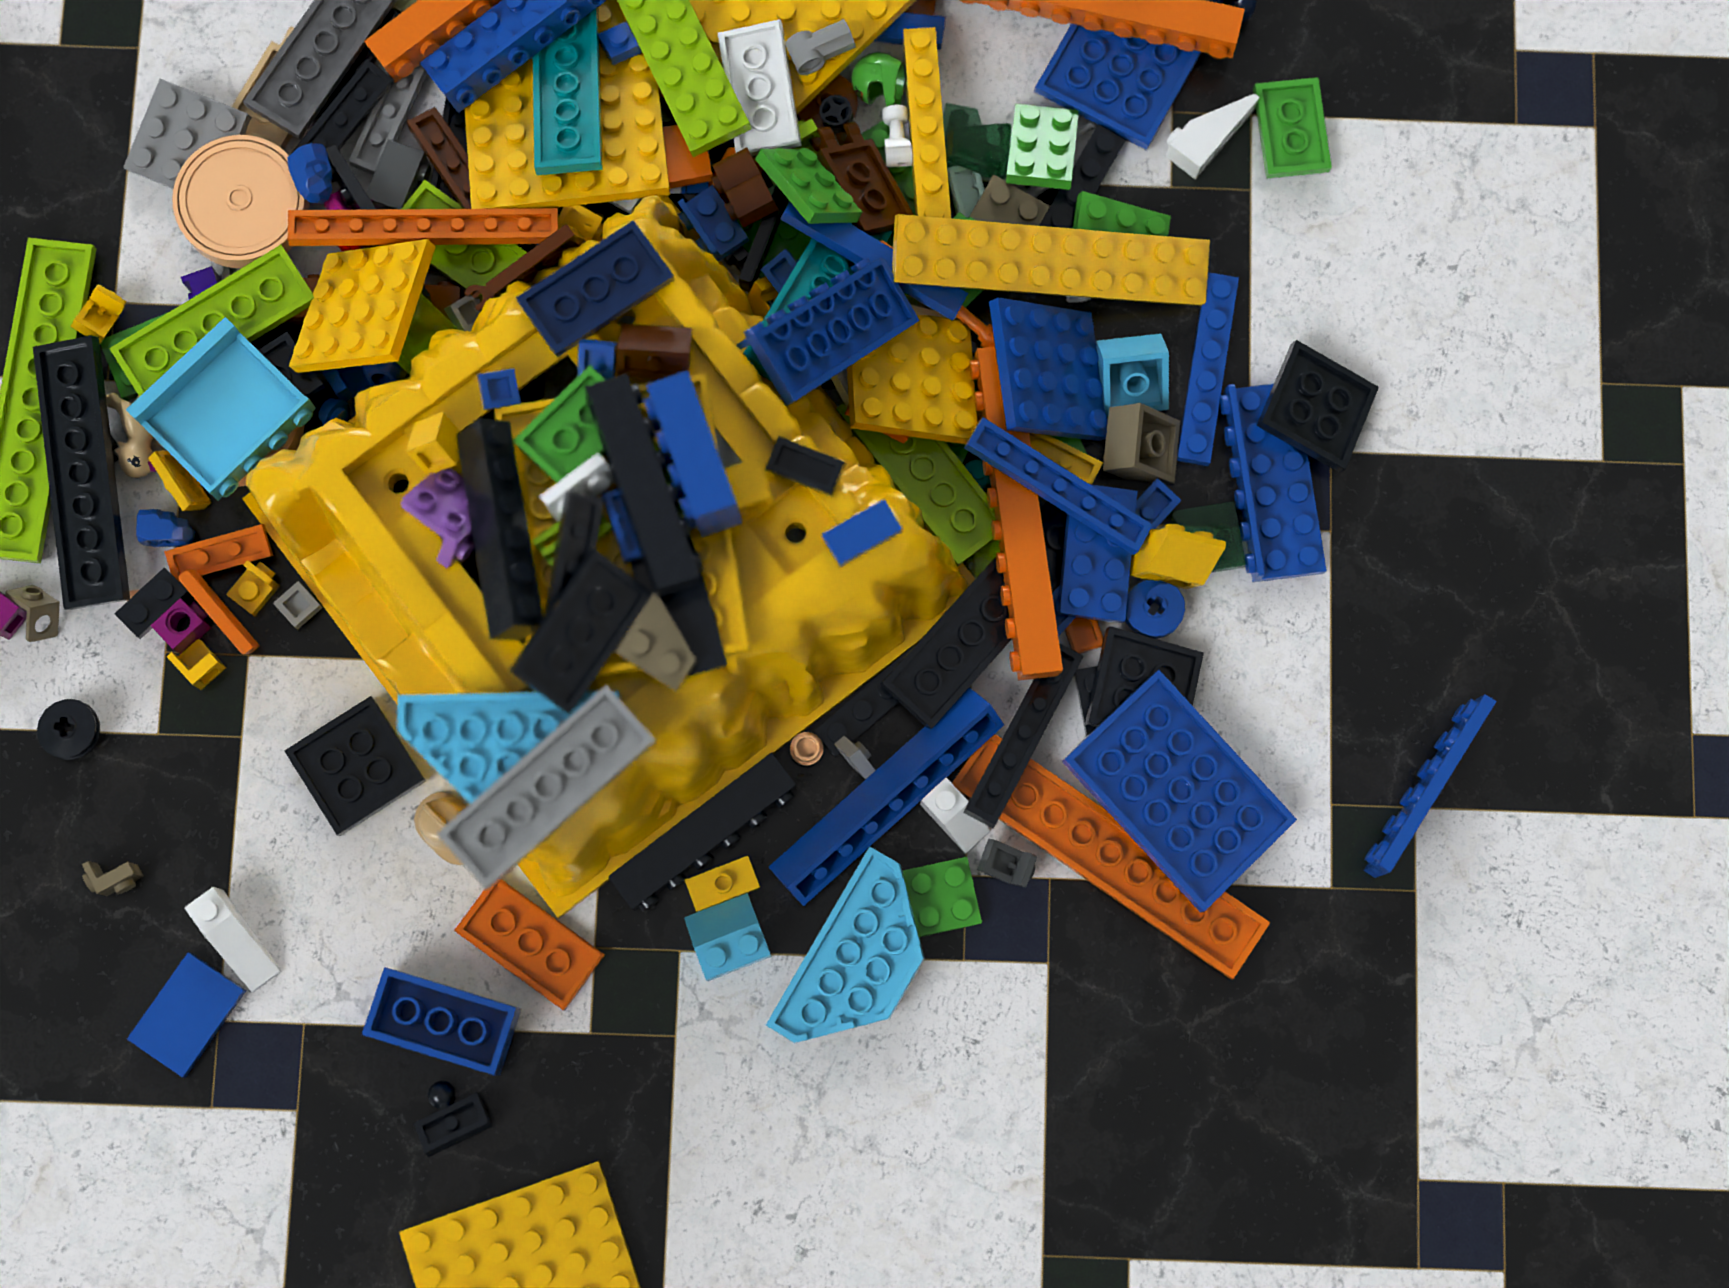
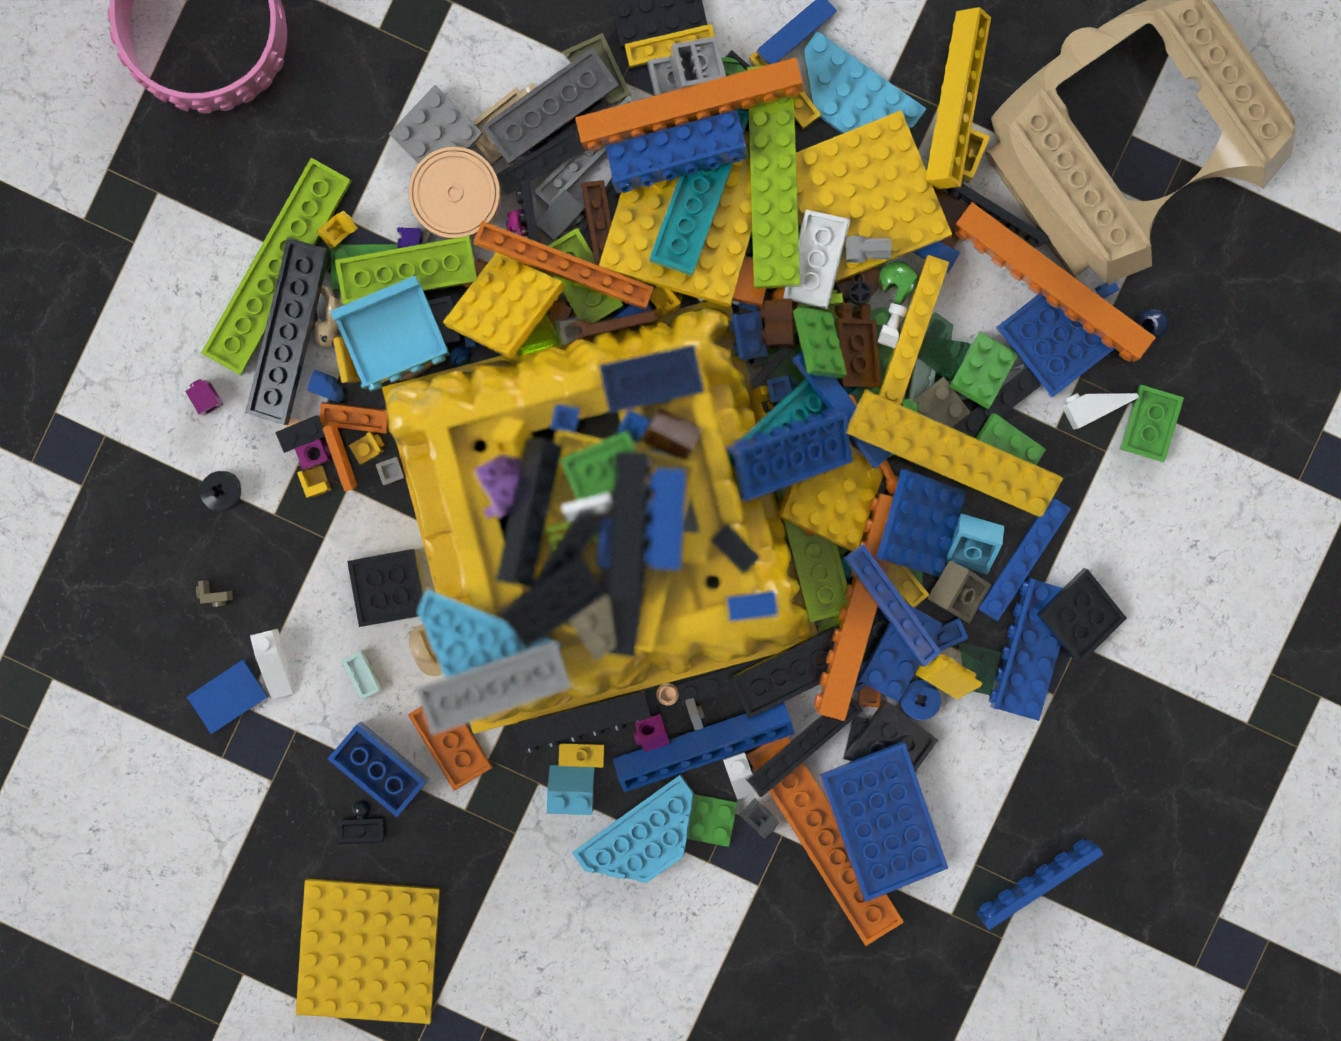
camera: 25 degrees right, 10 degrees up
dark tan bracket [5,585,60,642] -> none
blue rock [287,143,333,204] -> none
blue plate [598,22,642,65] -> none
none -> light aqua plate [341,650,382,700]
none -> magenta brick [633,714,670,752]

